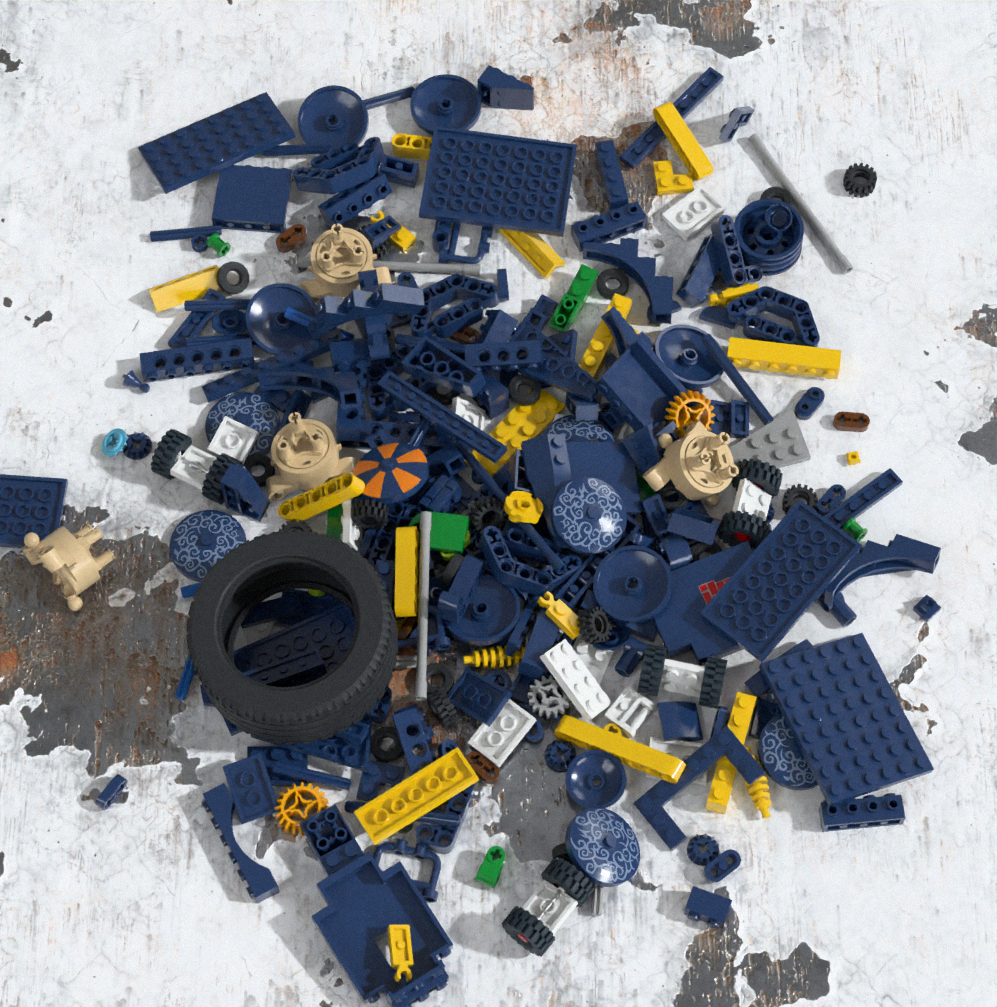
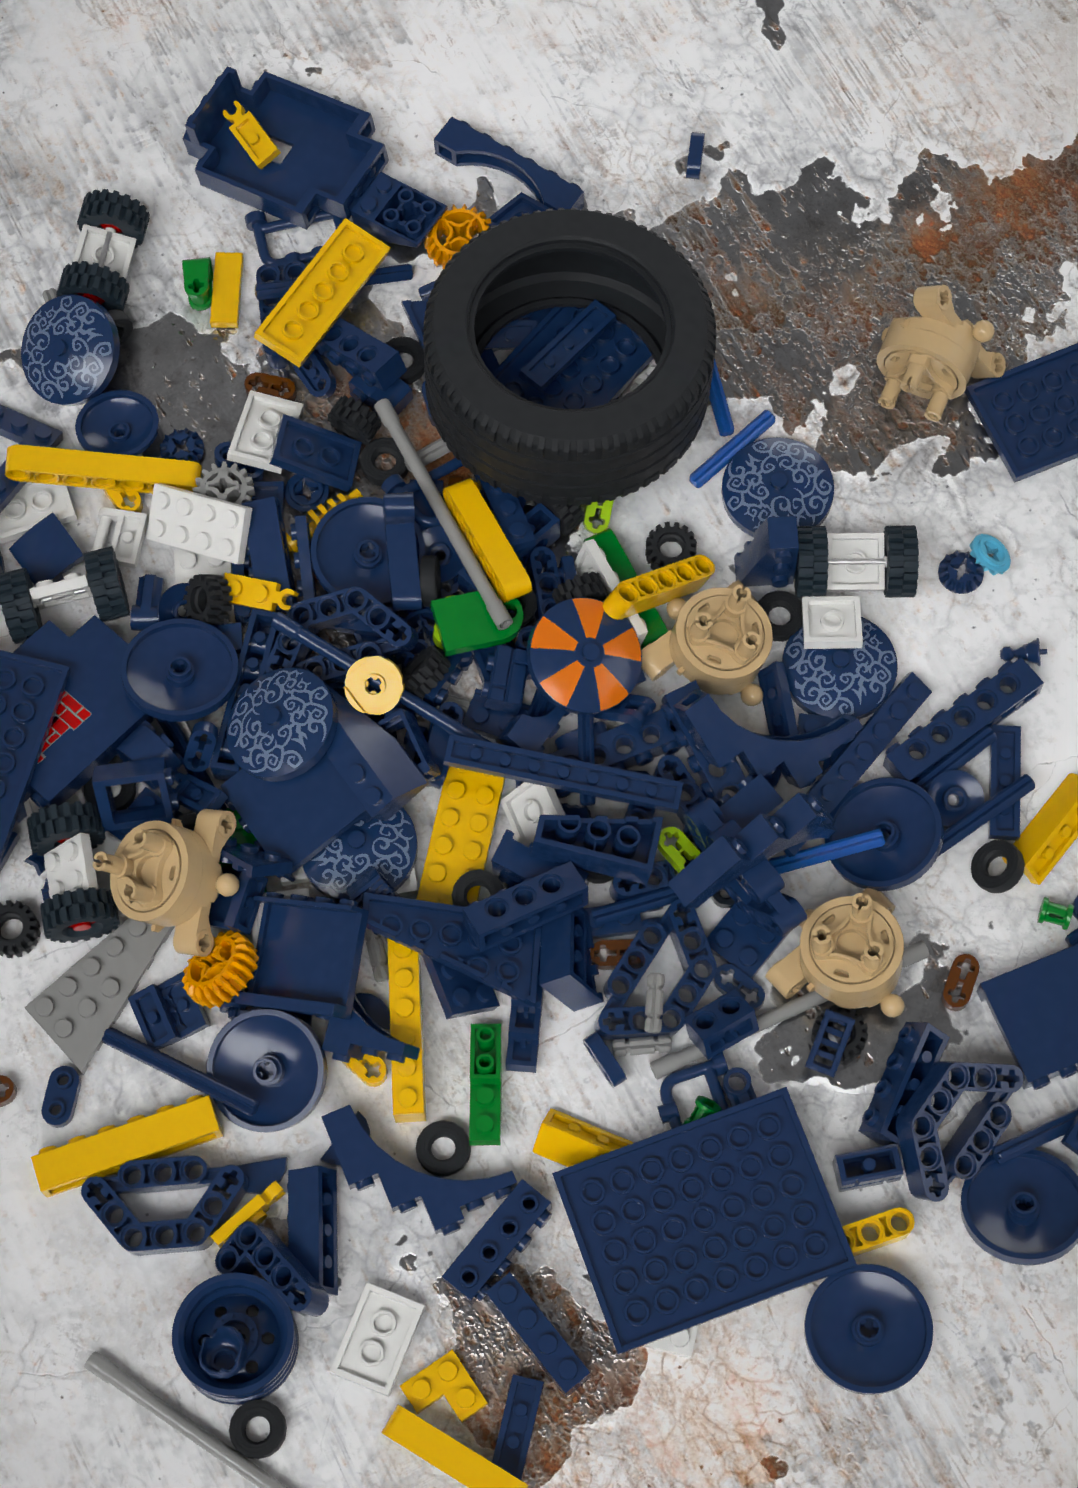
camera: 155 degrees right, 5 degrees up
dark blue plate [356,760,405,802] -> none
dark blue axle [363,86,415,110] -> none
yellow plate [370,210,416,252] -> none
dark blue slope [477,65,534,110] -> none
none -> yellow tile [210,252,244,328]
none -> light grey axle [644,973,665,1034]
none -> lime beam [657,826,701,873]
none -> green bush [683,1096,722,1125]
none -> dark blue brick [684,989,759,1060]

